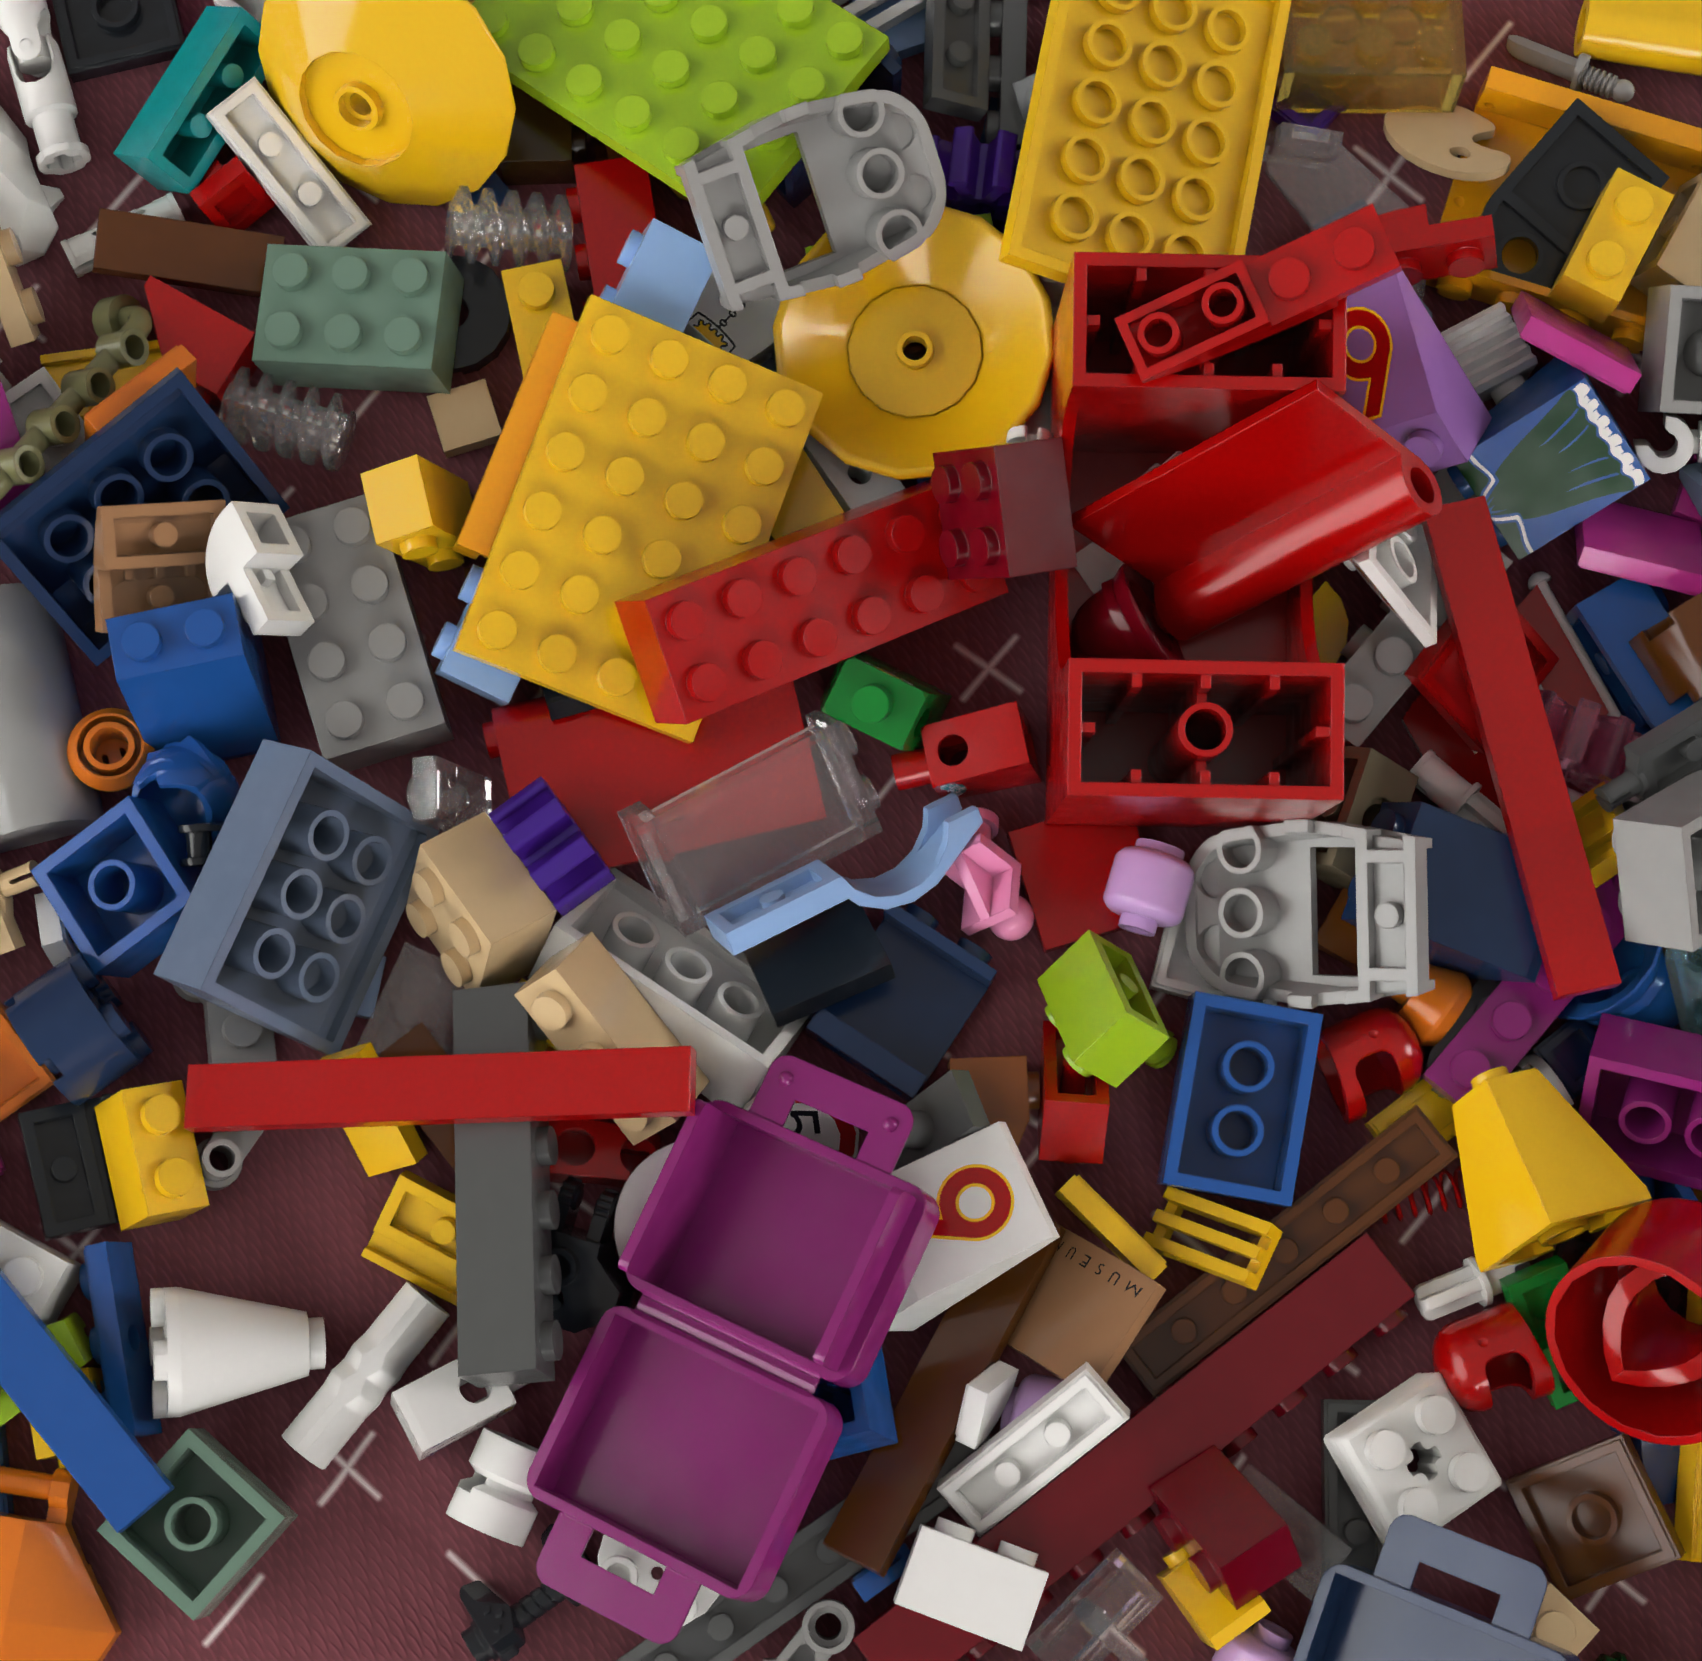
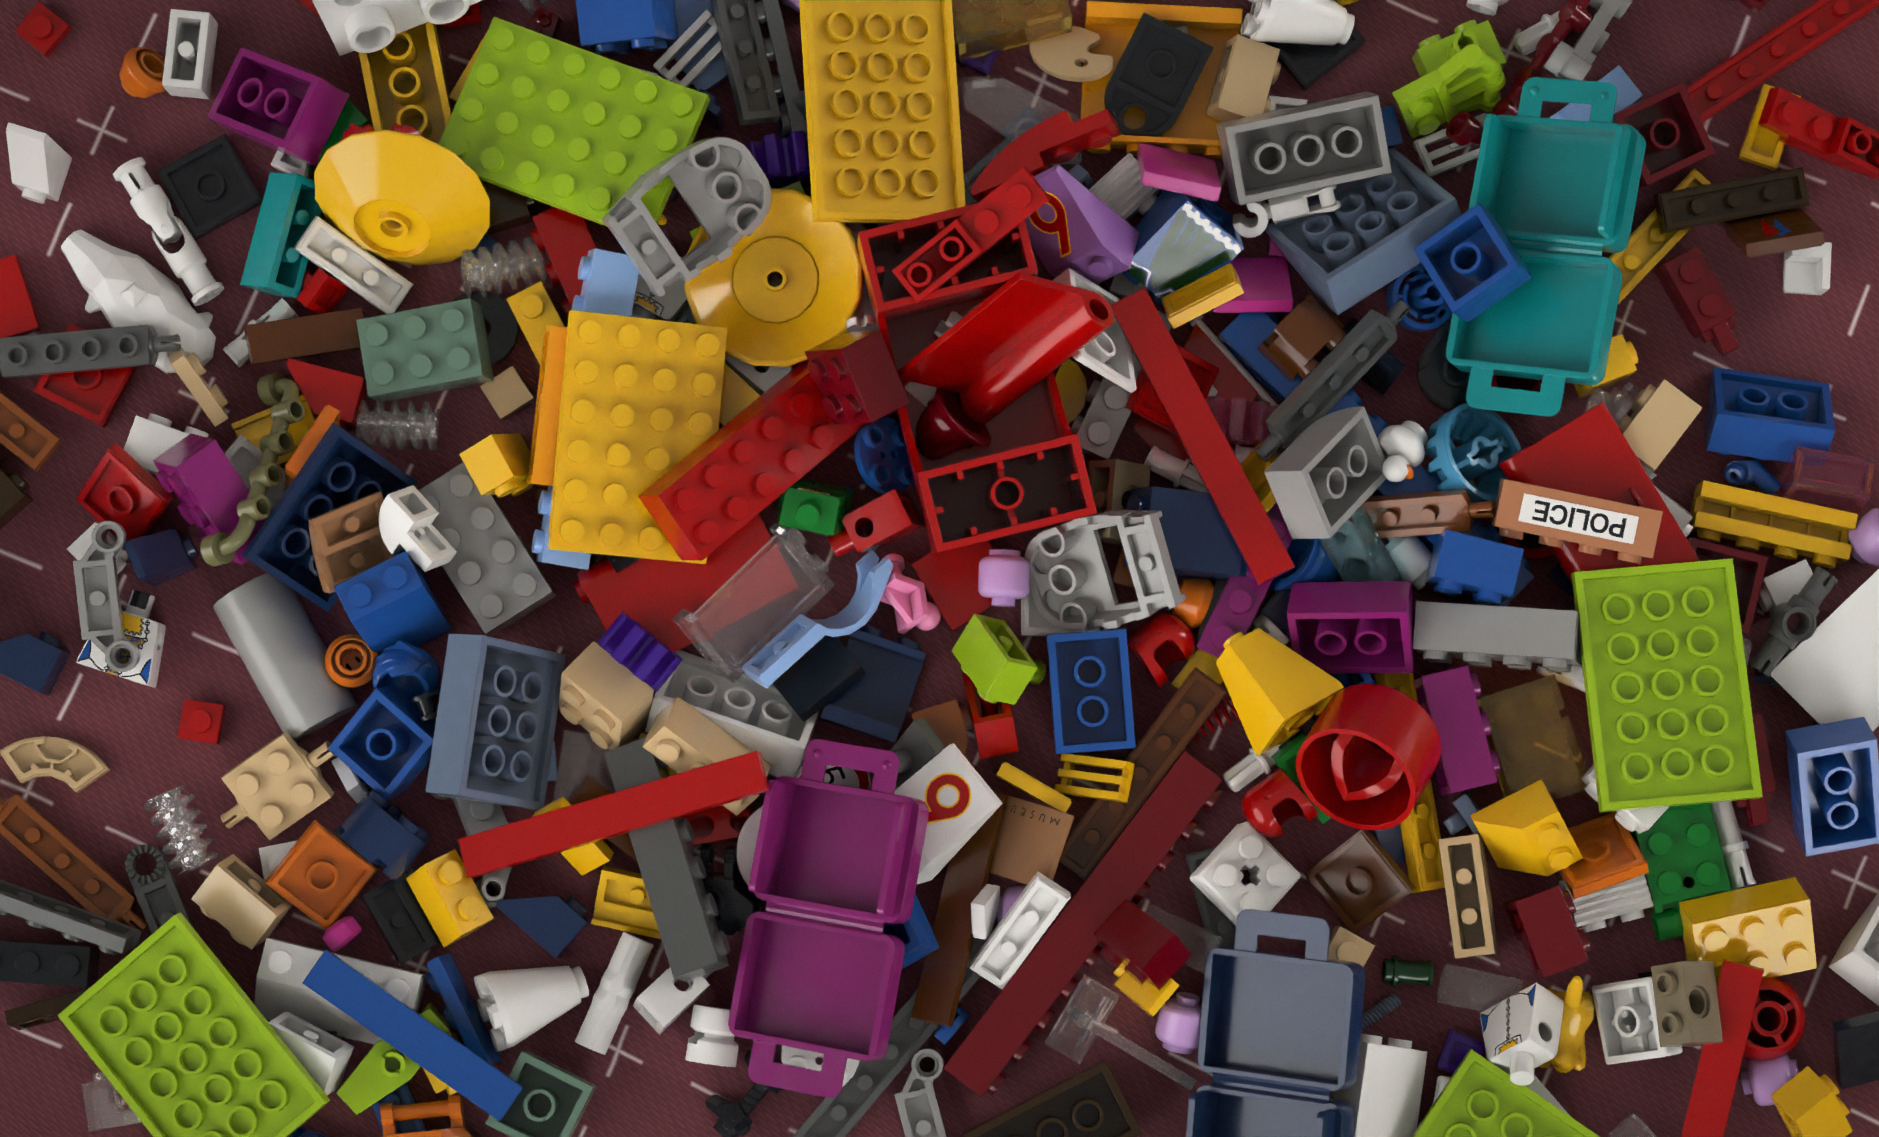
camera: 15 degrees left, 5 degrees up
clear hinge [407,755,492,832] -> none
white brick [893,1516,1049,1652] -> none
yellow brick [1548,167,1674,324] -> none
none -> dark blue slope [496,895,590,958]
none -> blue plate [854,417,915,494]
none -> yellow tile [1161,263,1244,329]

